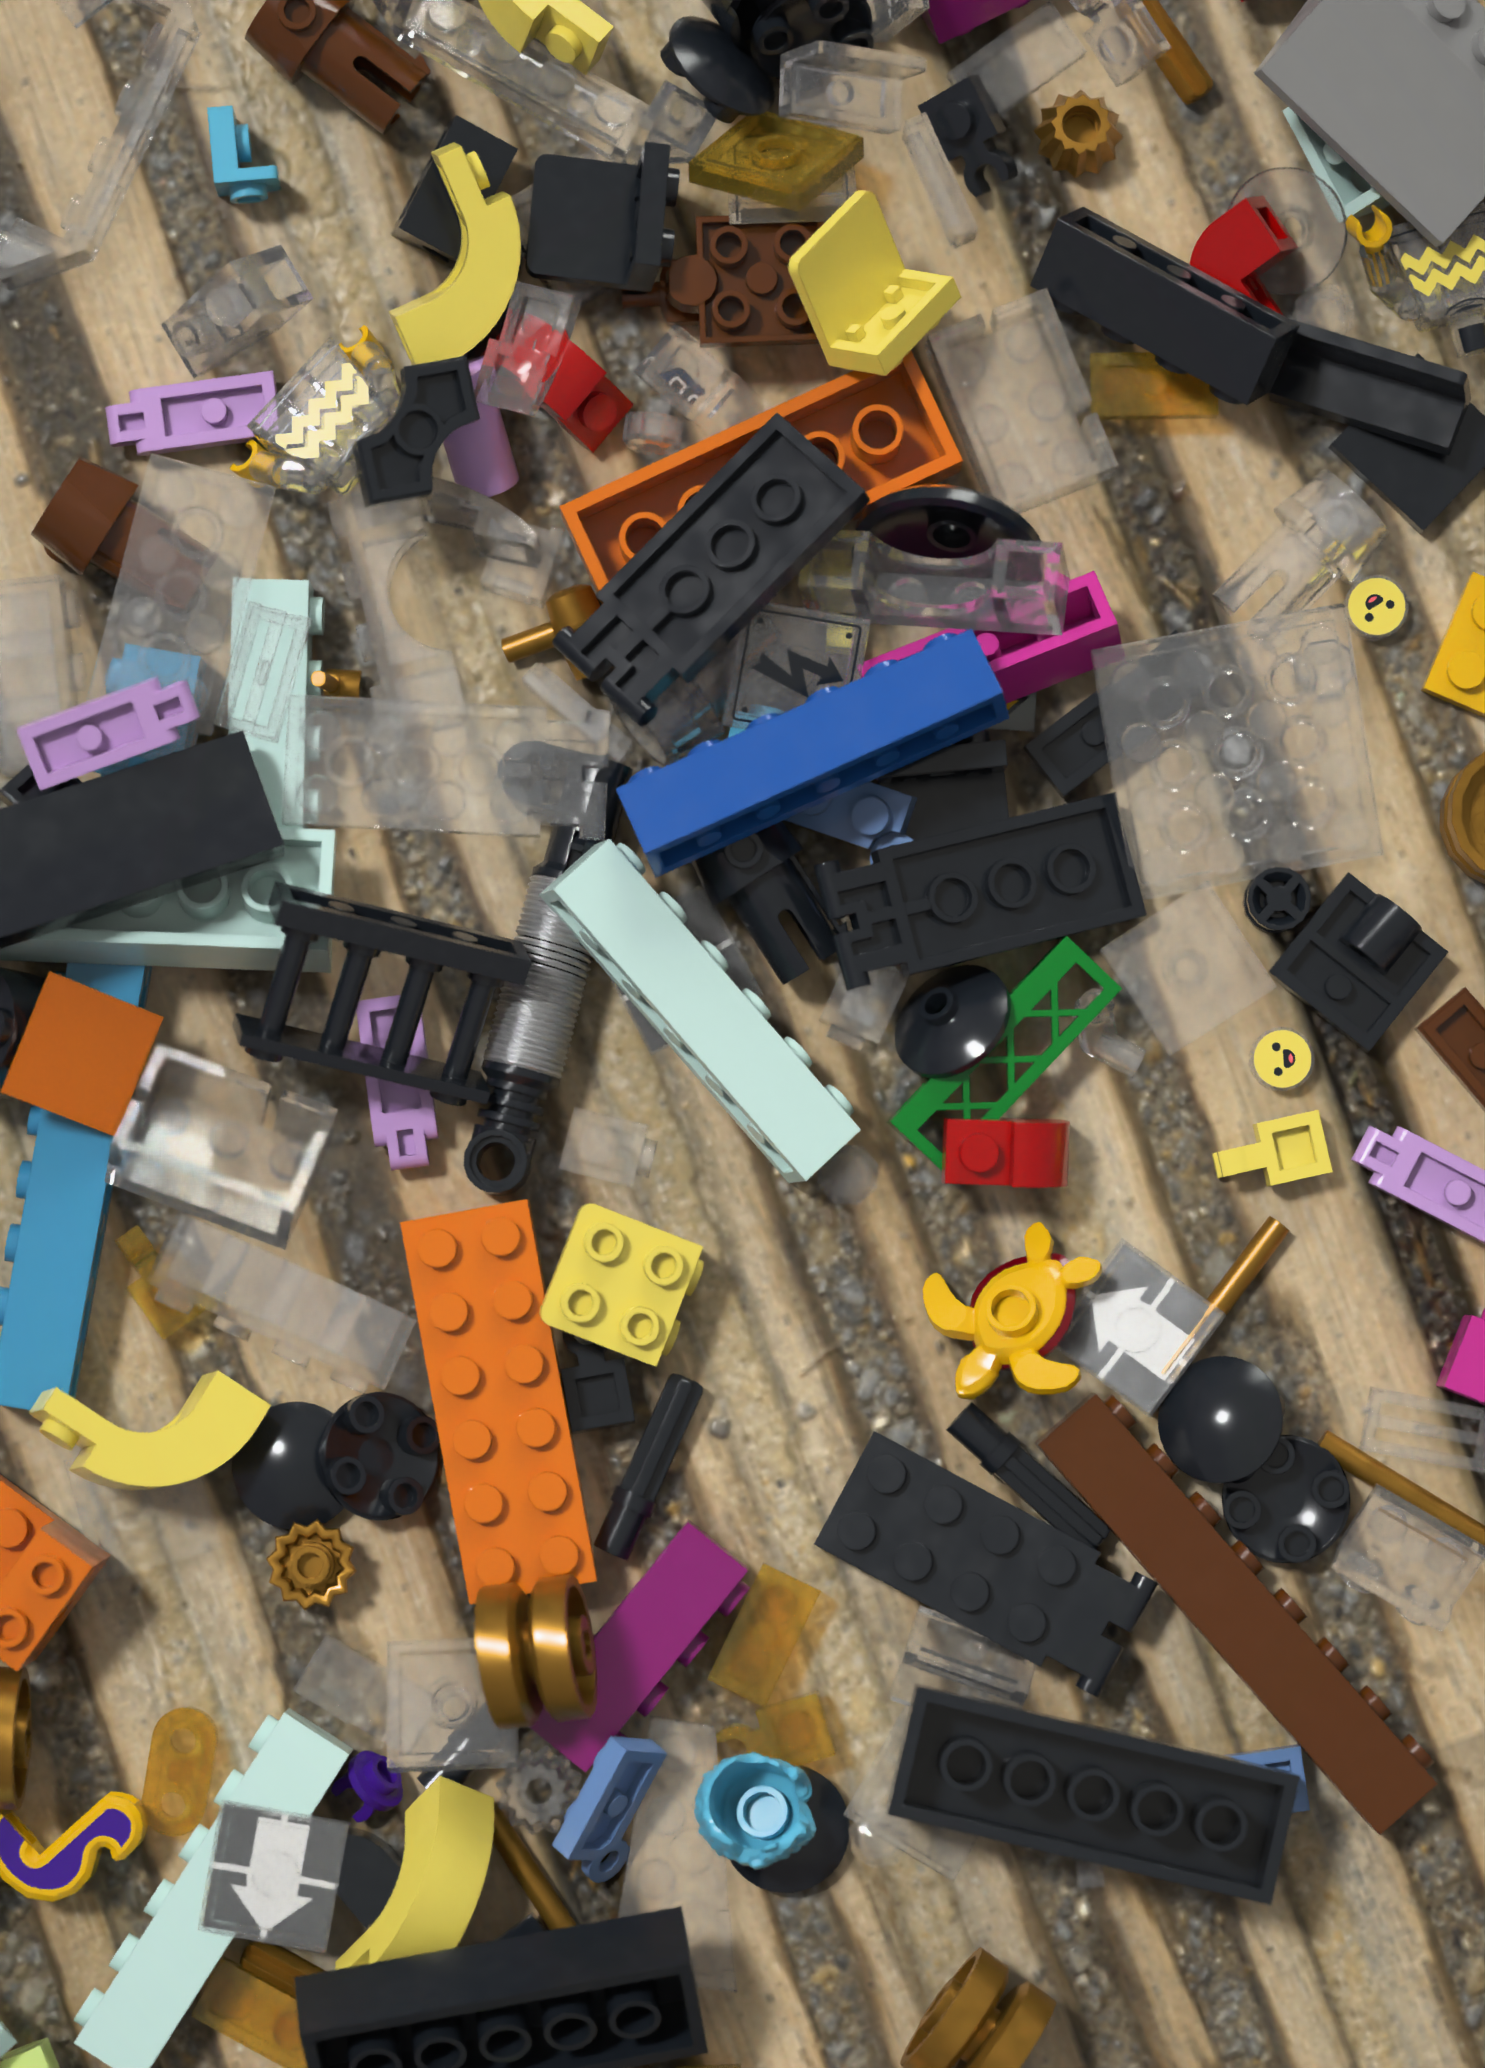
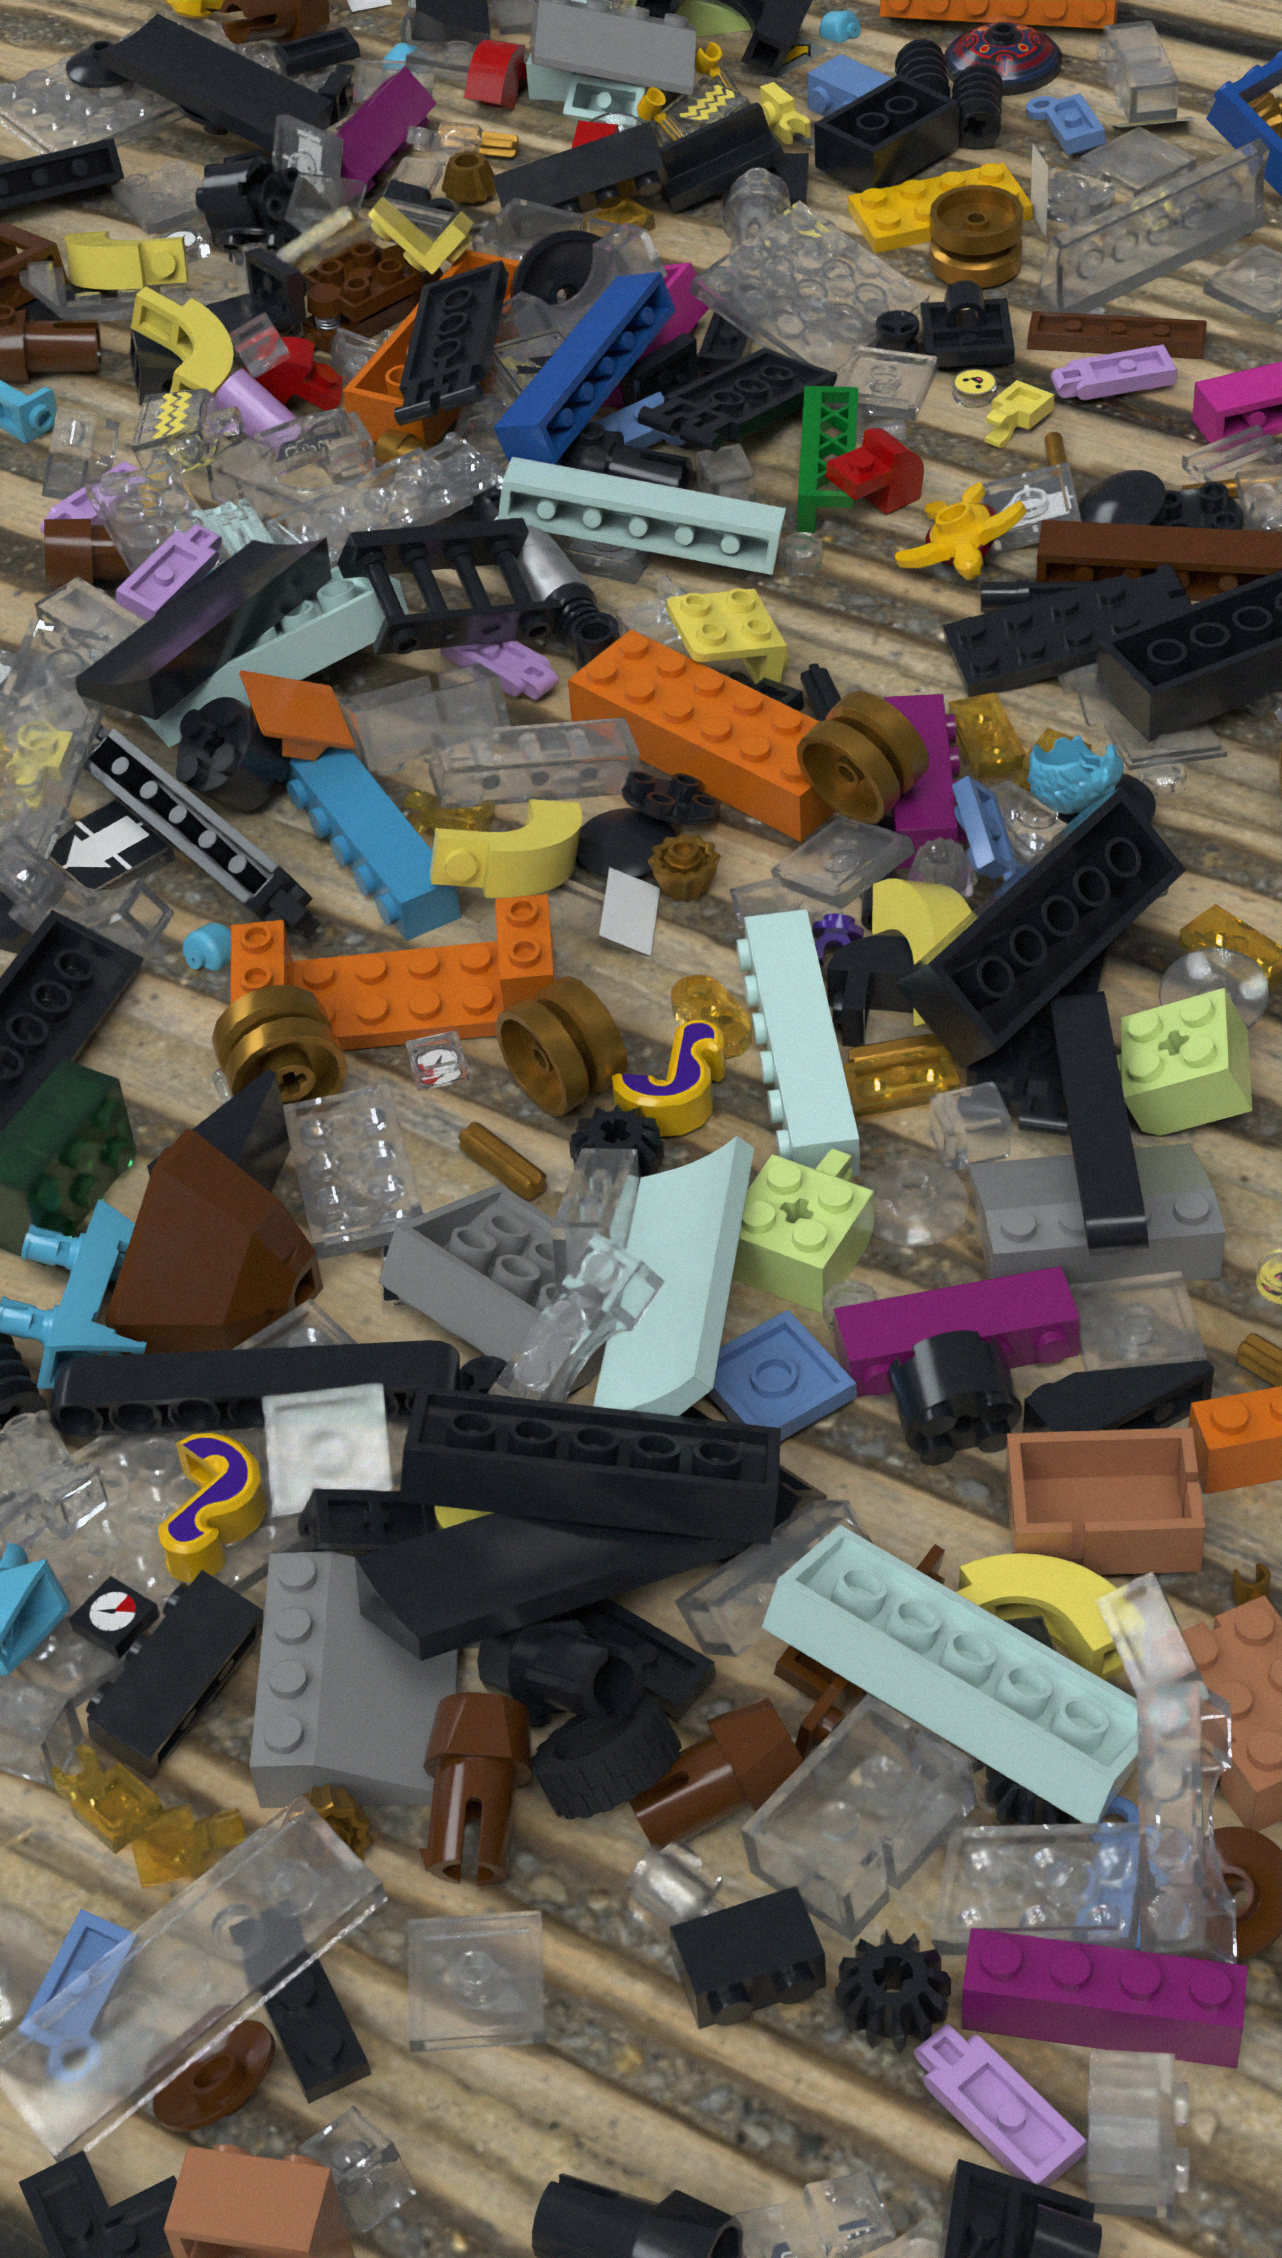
camera: 30 degrees left, 40 degrees down
clear tile [197,1799,350,1953] -> none
black tile [352,356,480,508] -> none
black dish [895,965,1011,1078] -> none
none -> white sticker [599,867,660,956]

